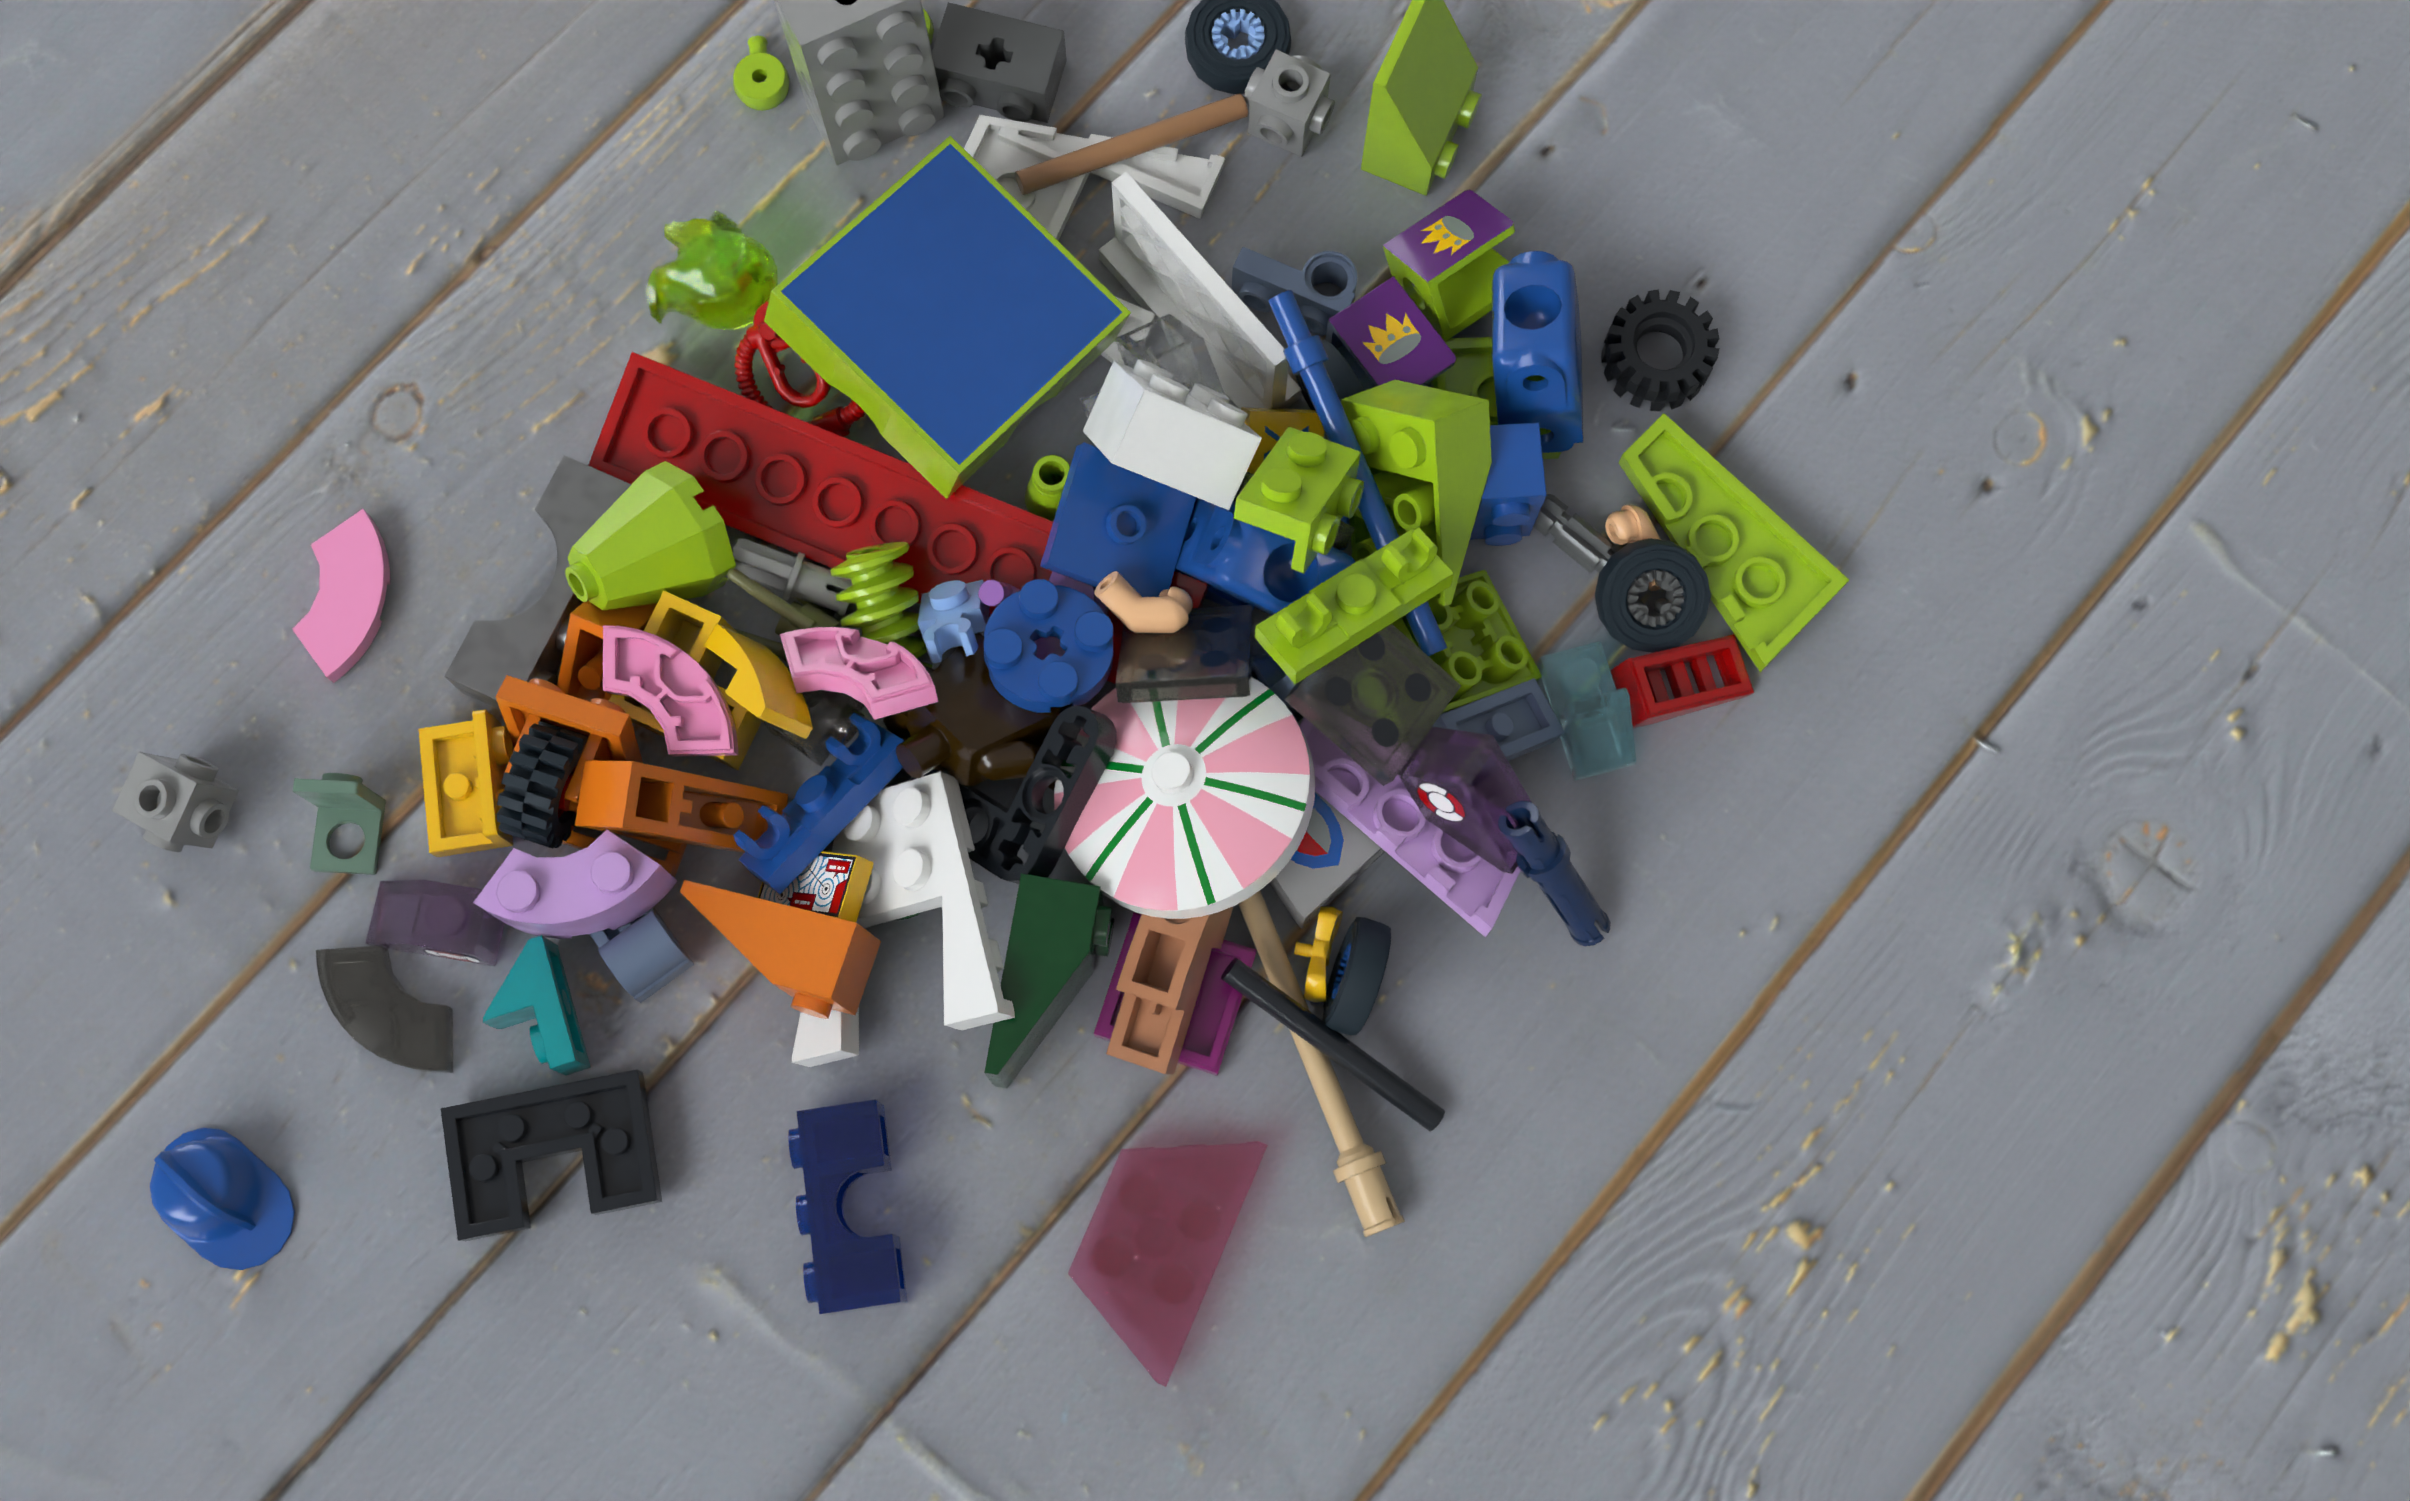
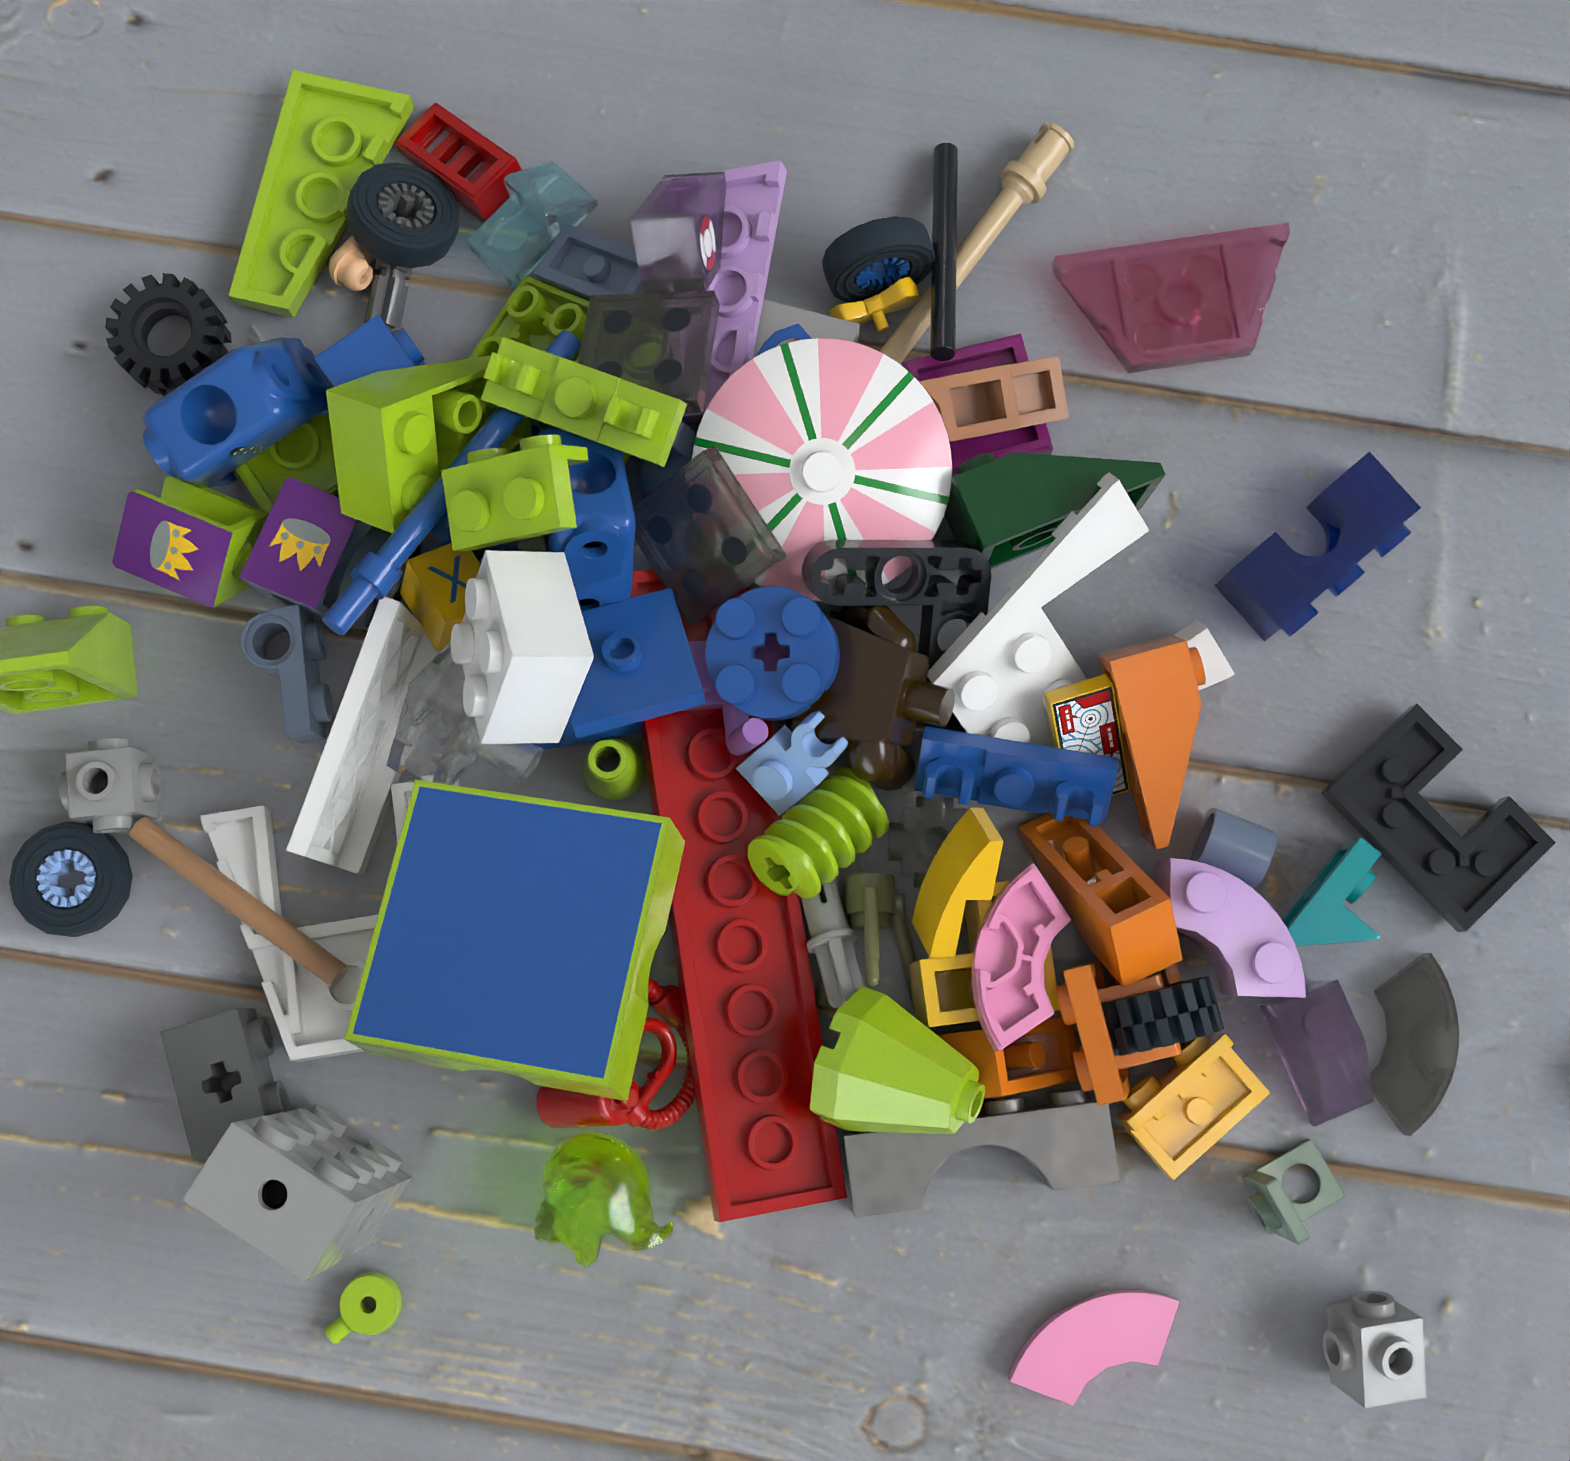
camera: 120 degrees left, 5 degrees up
bright pink tile [780,627,938,720] -> none
light nougat arm [1094,571,1193,633] -> none
dark blue pin [1498,801,1611,946] -> none

